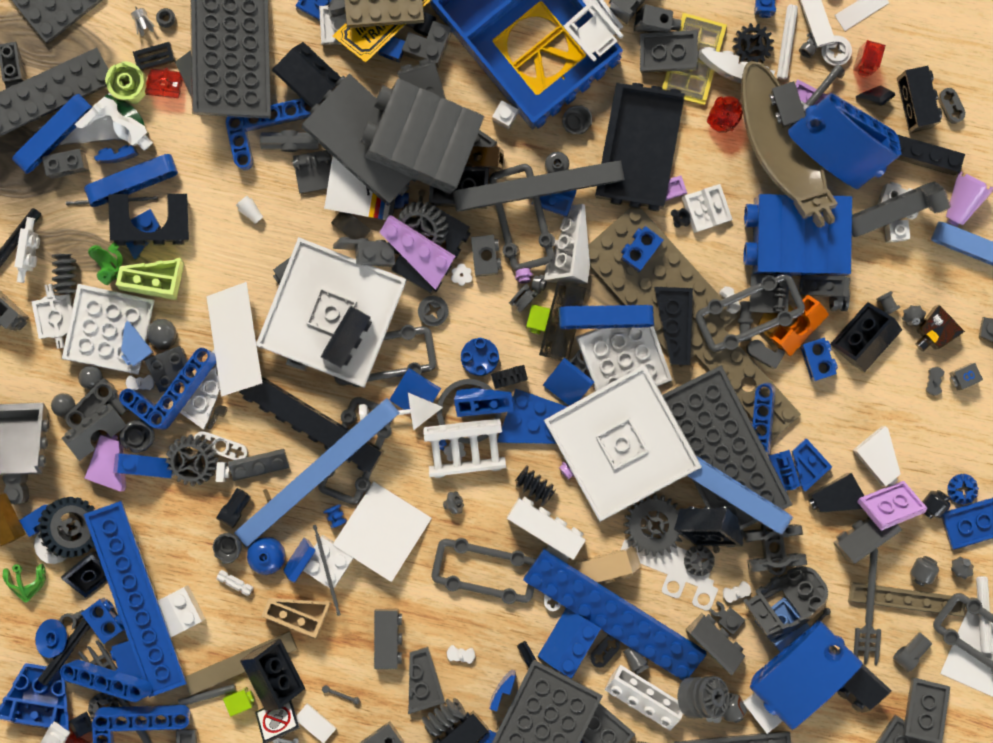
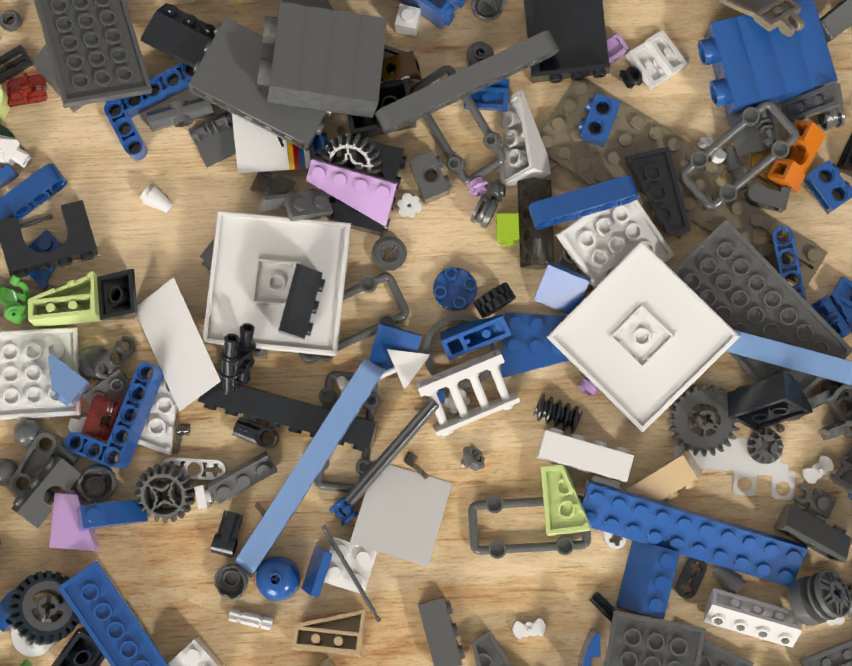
camera: 10 degrees left, 5 degrees down
none -> clear red piece [81,396,122,441]
none -> dark grey piece [93,336,135,379]
none -> black slope [97,269,138,320]
none -> black pin [219,323,256,395]
none -> black piece [232,417,279,448]
none -> dark grey axle [345,399,439,505]
none -> clear smoke hand [404,452,429,479]
none -> yellowish green wing [541,464,592,536]

